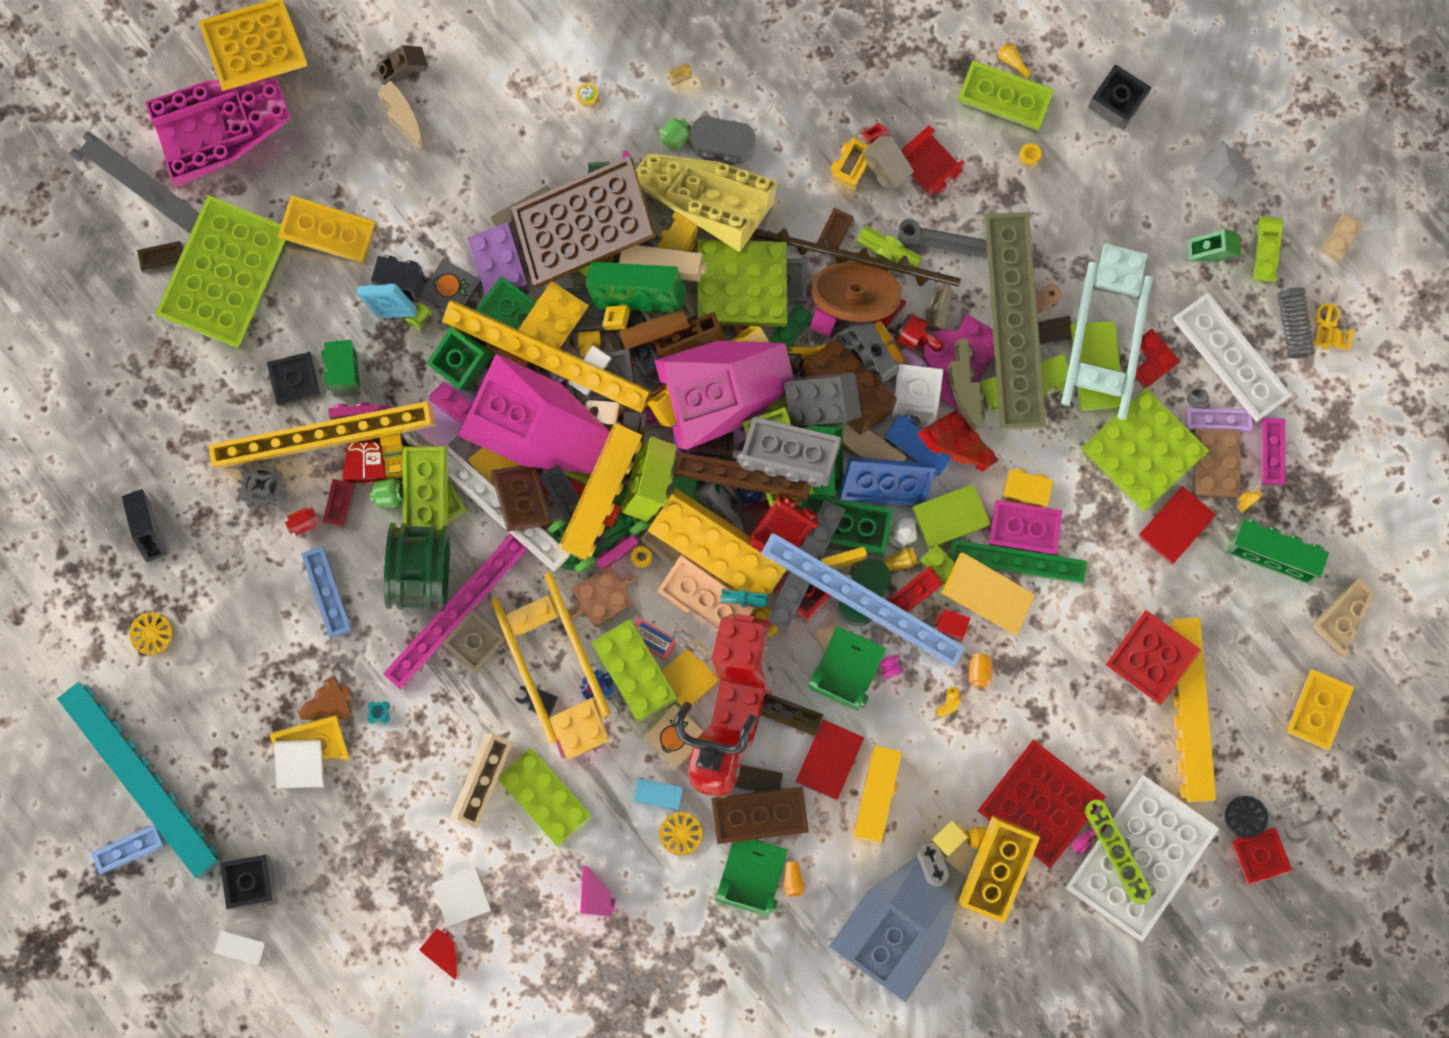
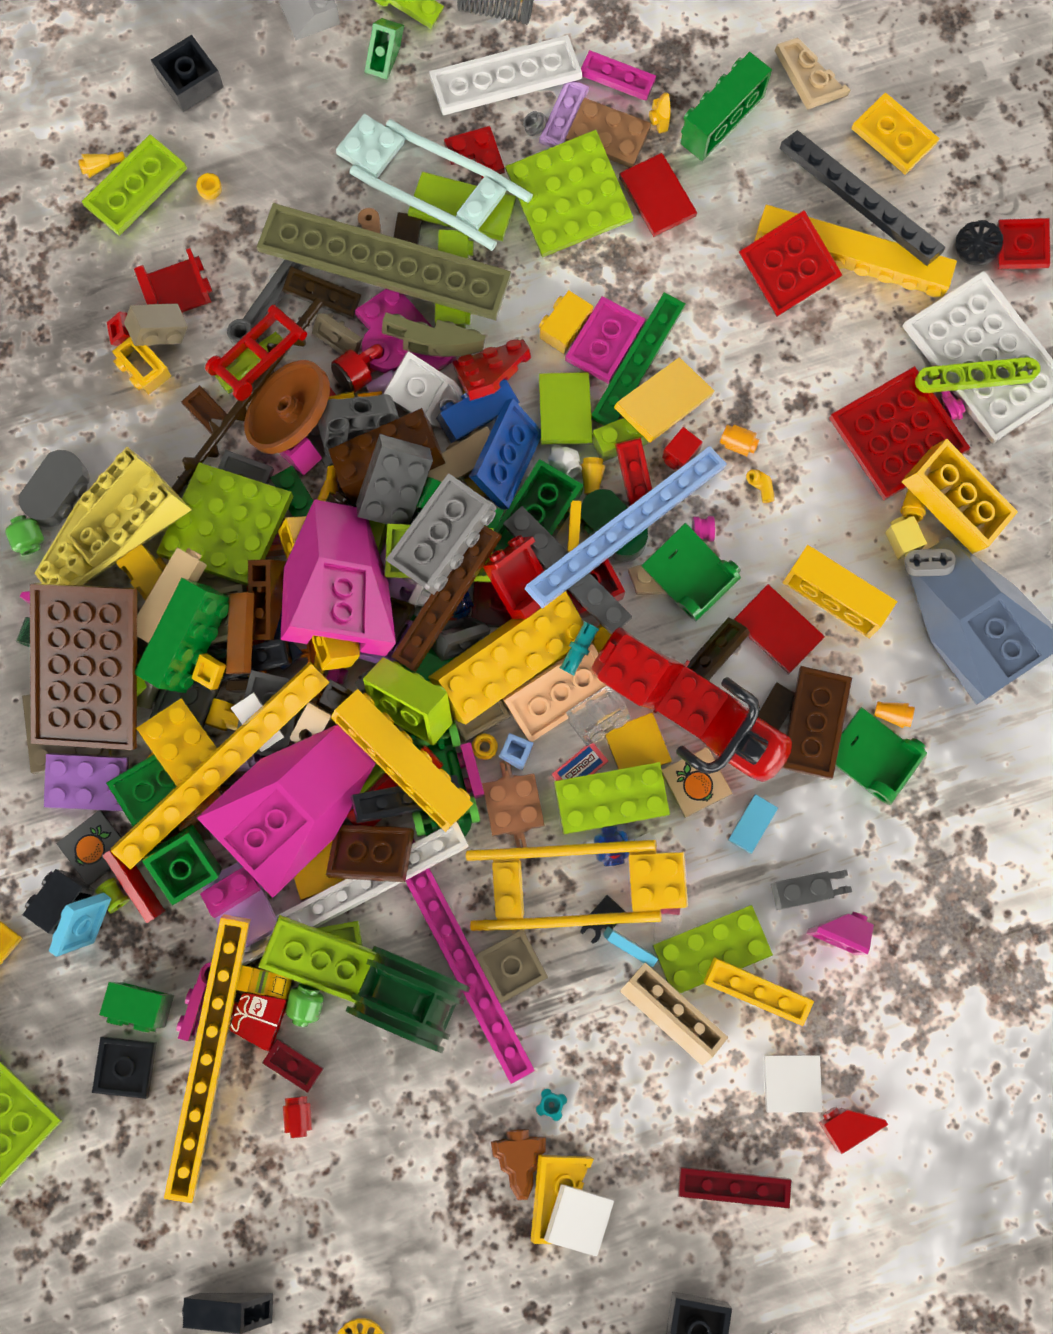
camera: 70 degrees left, 0 degrees up
dark grey gear [237,462,287,511] -> none
medium blue plate [301,546,352,639] -> none
yellow wheel [660,812,703,856] -> none
none -> red tile [103,850,165,923]
none -> red piece [205,305,307,401]
none -> dark brown tile [282,266,361,320]
none -> light blue slope [499,733,533,771]
none -> medium azure tile [603,926,658,967]
none -> dark red plate [677,1167,792,1209]
none -> yellow plate [703,957,814,1026]
none -> dark grey hinge [770,870,852,910]
none -> black plate [779,130,945,266]

